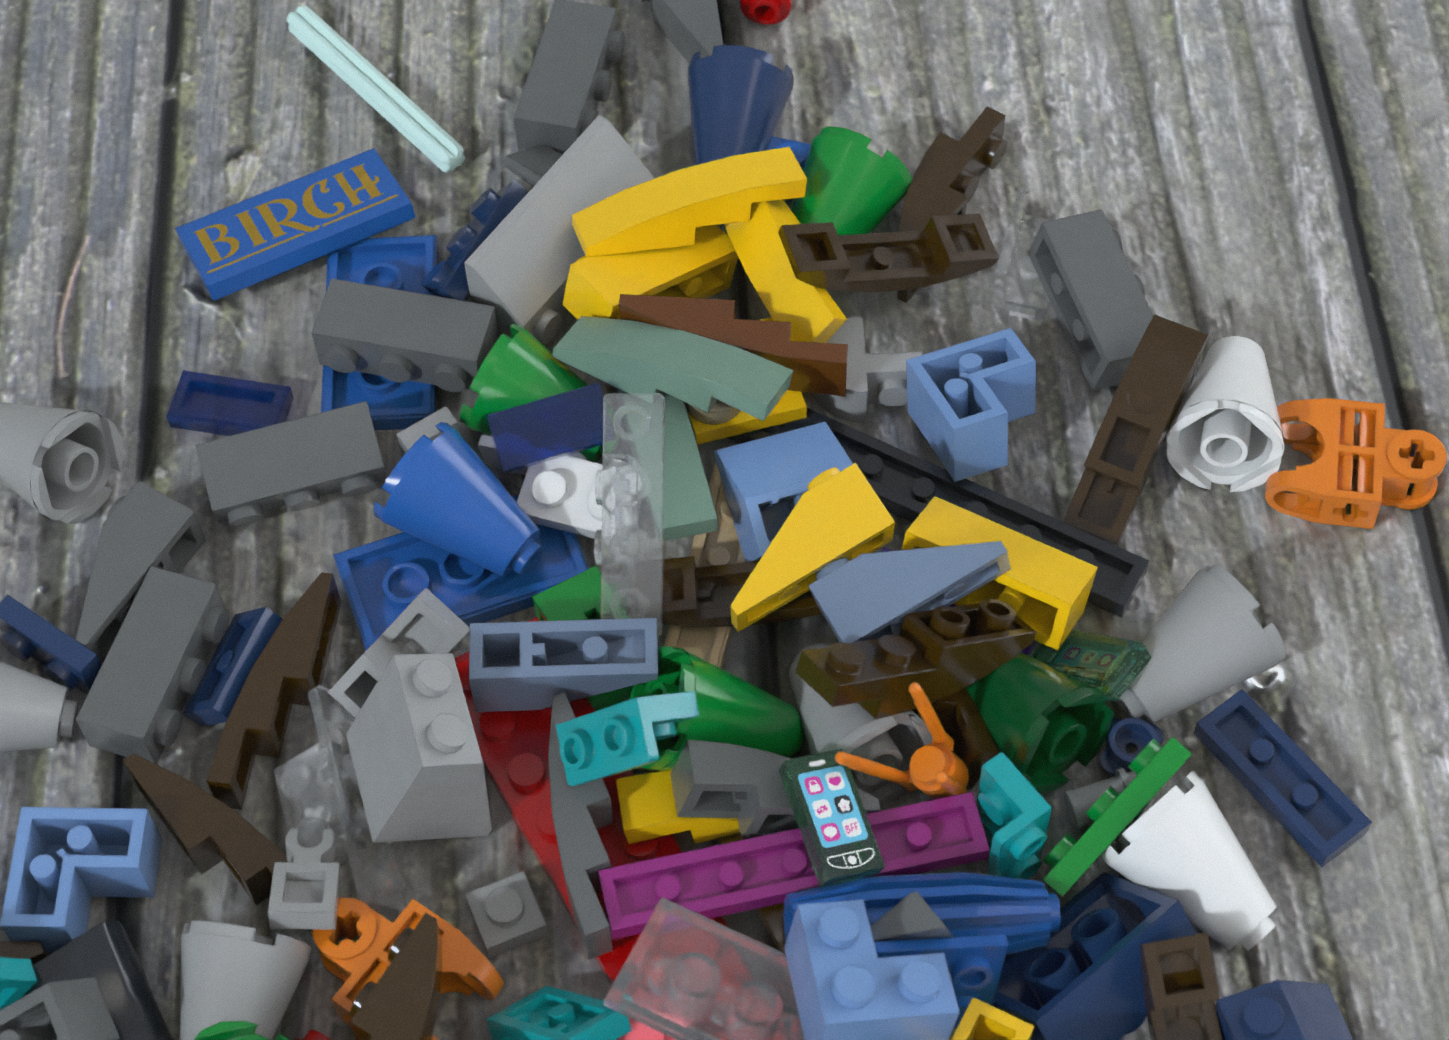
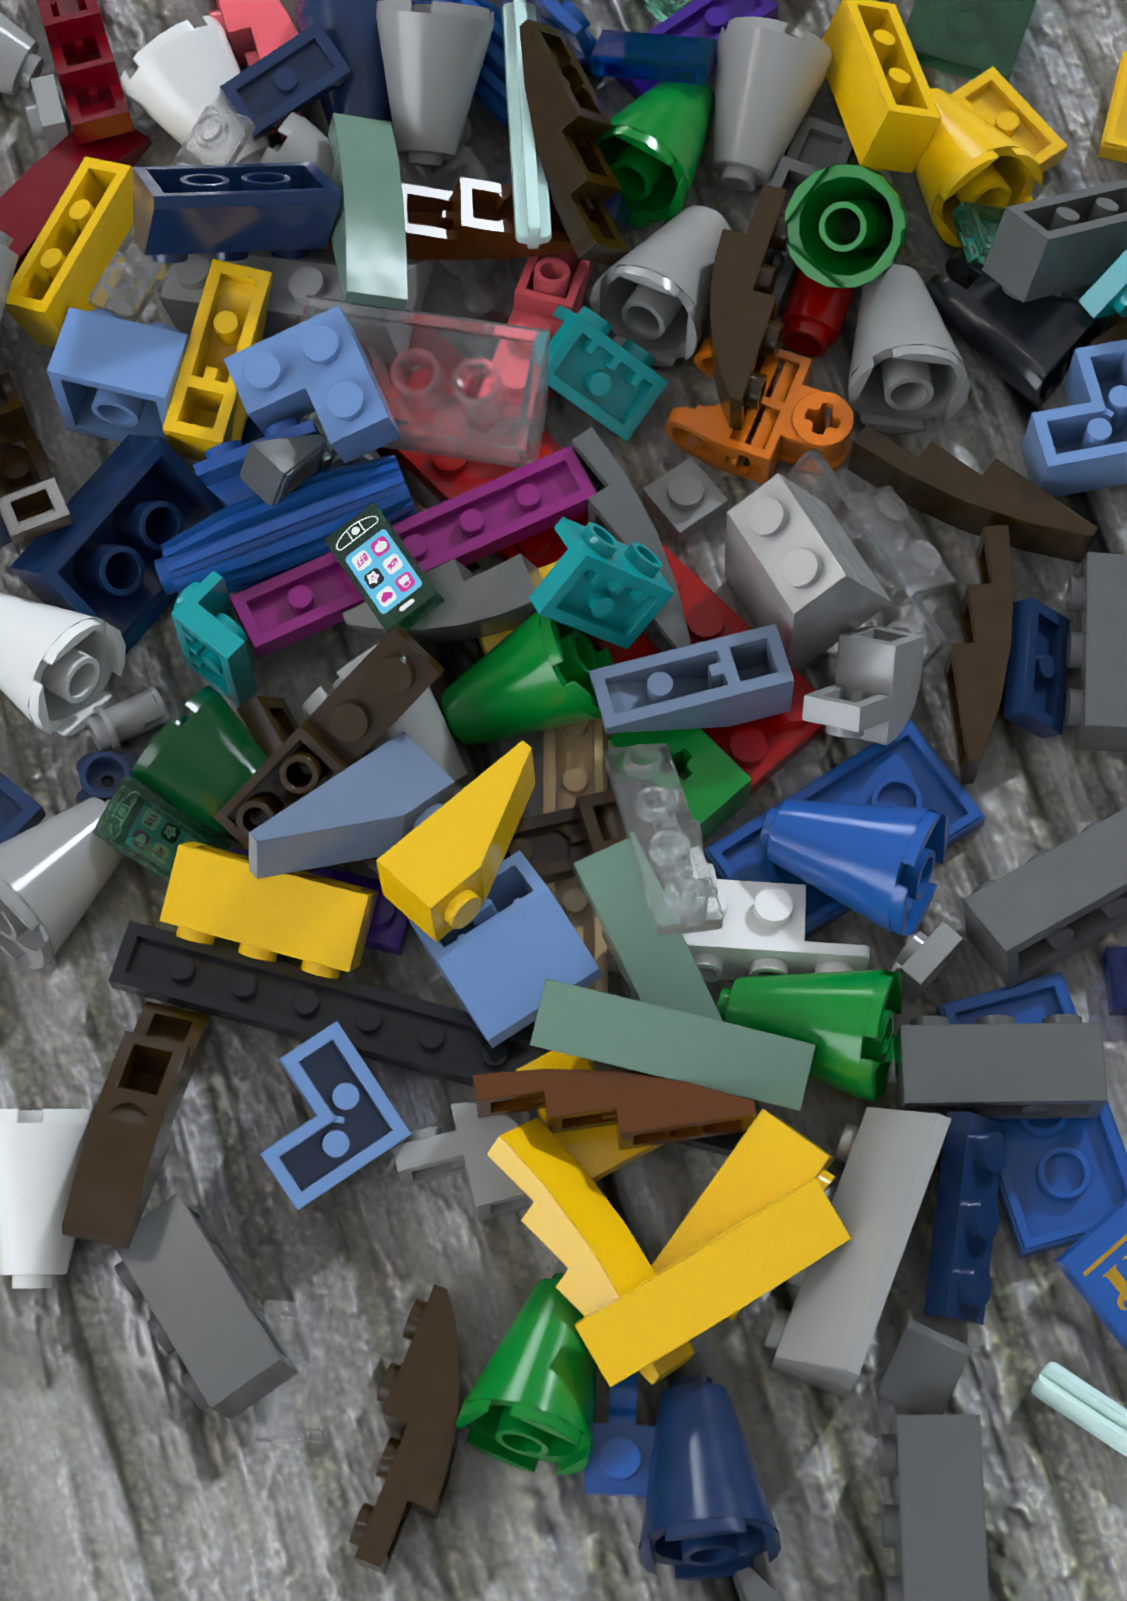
camera: 165 degrees right, 10 degrees up
light grey plate [268,828,341,929] -> none
clear blue tile [486,382,616,474] -> none
dark brown slope [778,213,999,293] -> none
orange plant [835,683,969,800] -> none
green plate [1042,737,1192,897] -> none

